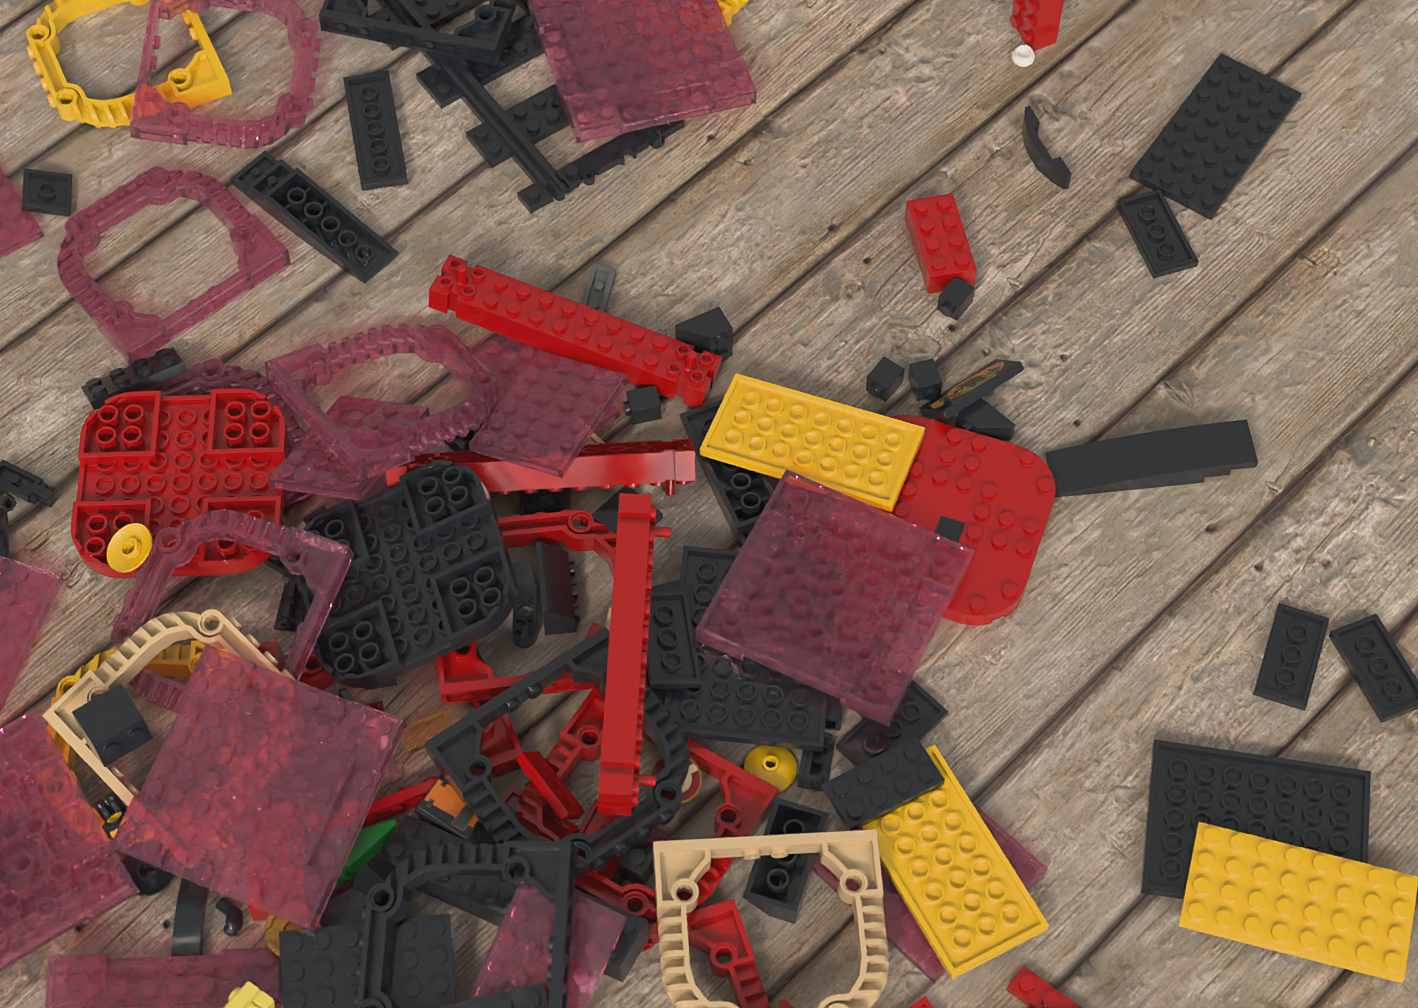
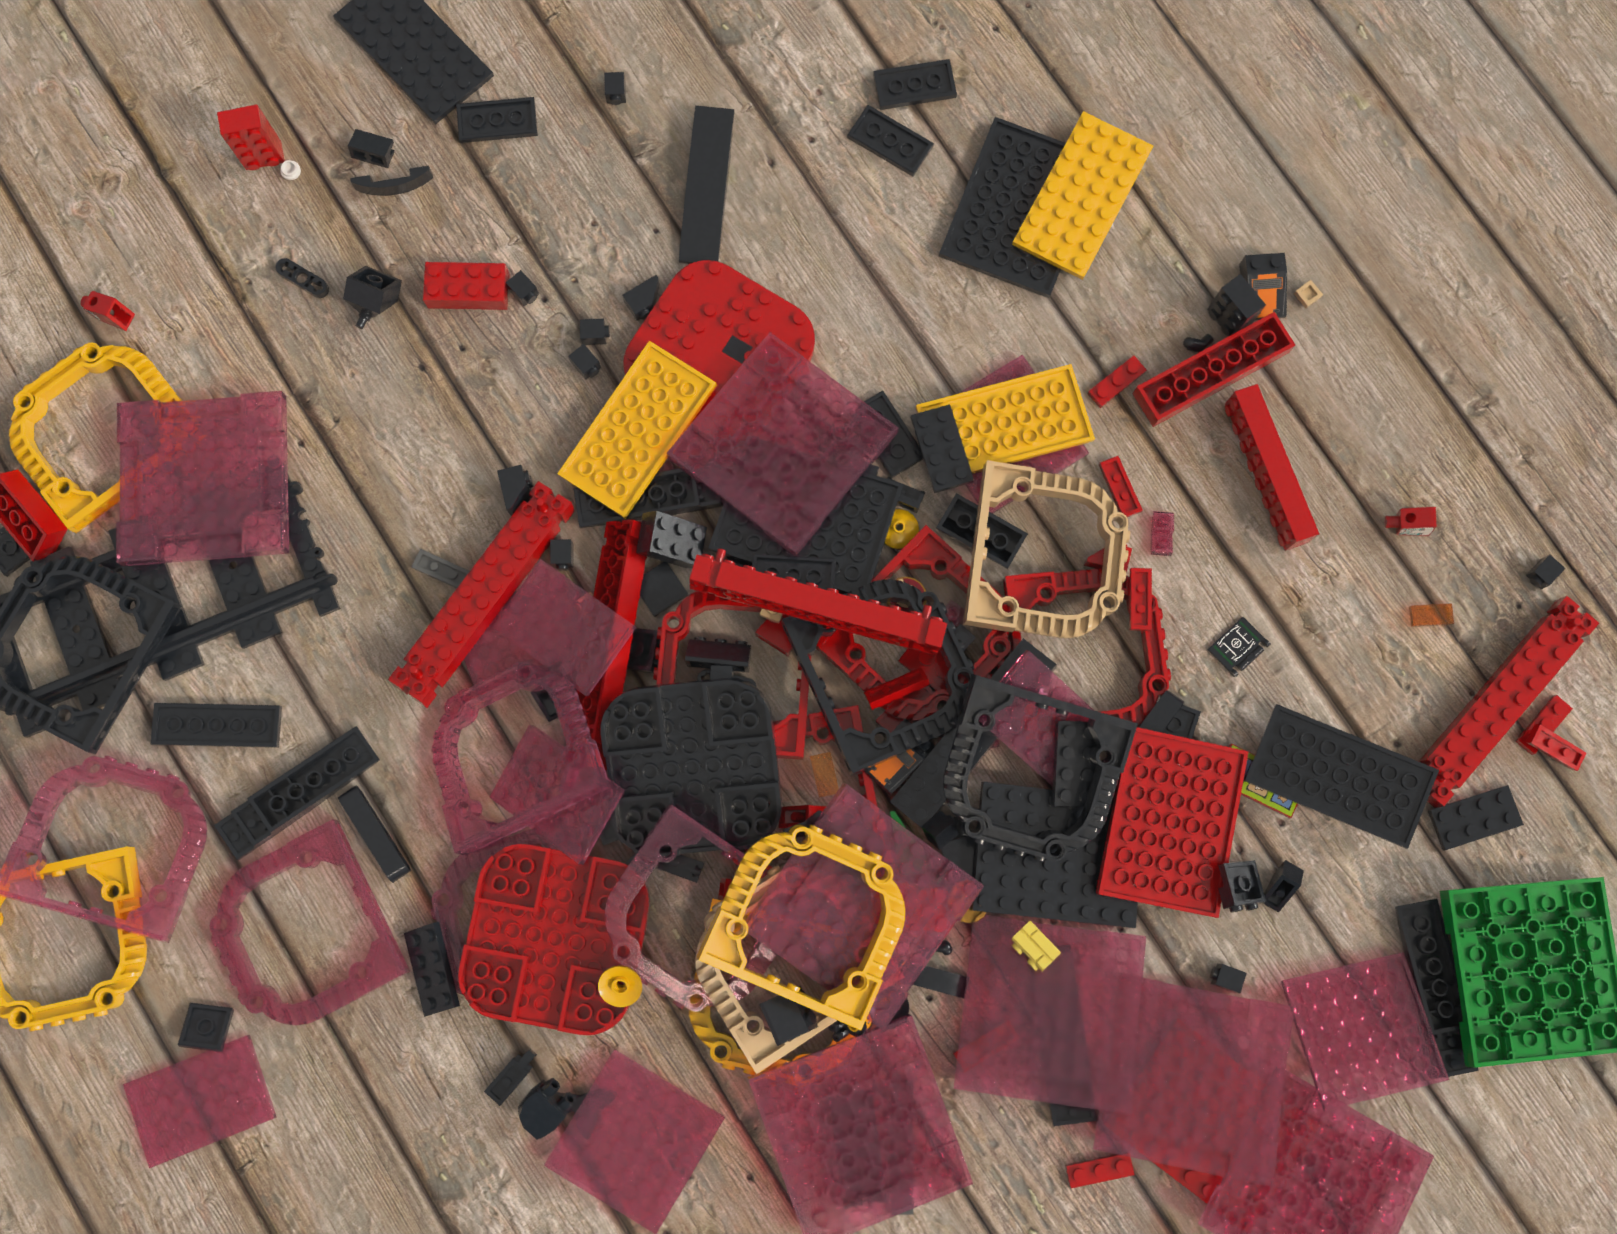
camera: 80 degrees left, 20 degrees up
black tile [919,359,1024,419] -> none
none -> black beam [275,258,329,298]
none -> black beam [338,785,411,883]
none -> black piece [343,266,402,329]
none -> black hinge [348,129,395,168]
none -> black brick [604,72,626,105]
none -> black brick [636,511,707,569]
none -> yellow arch [696,825,905,1030]

